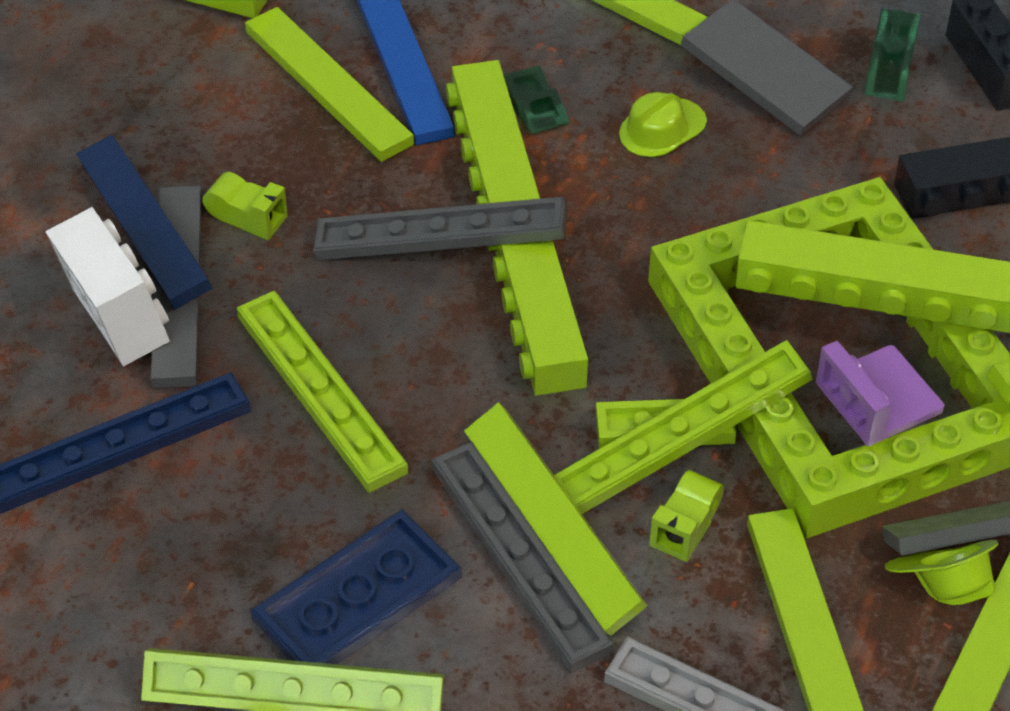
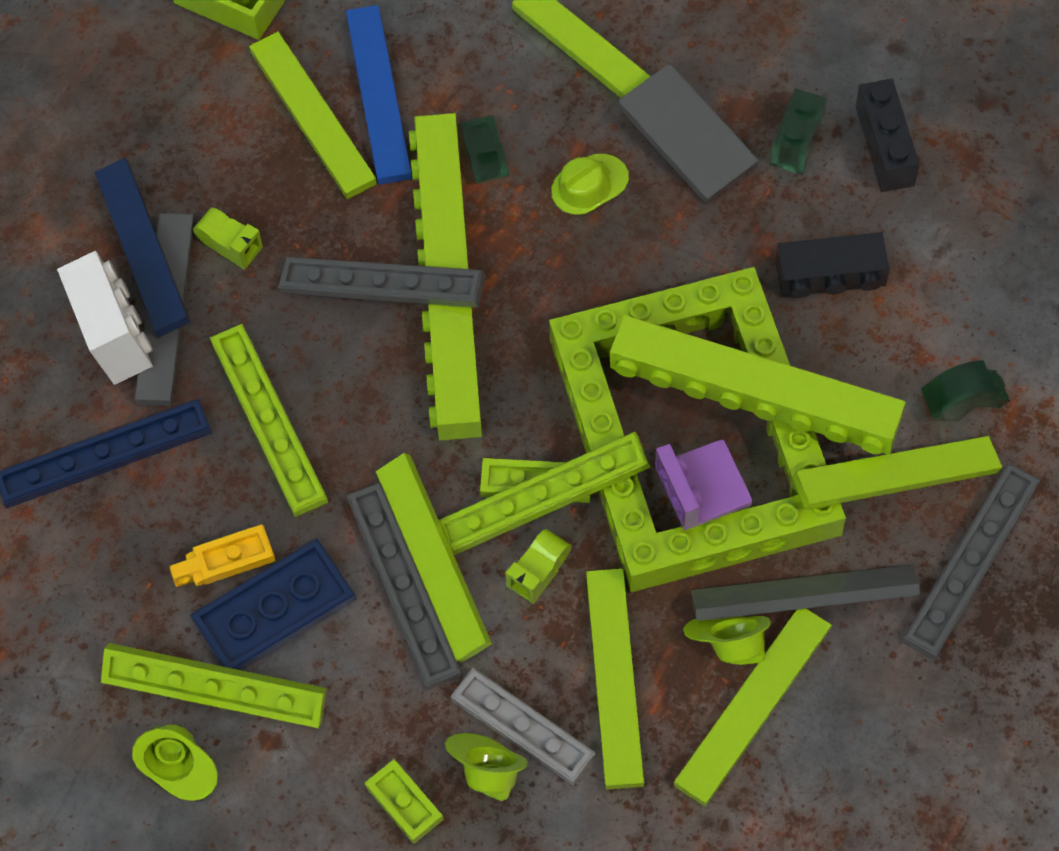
camera: 10 degrees right, 15 degrees up
none -> yellow hinge [169,525,275,587]

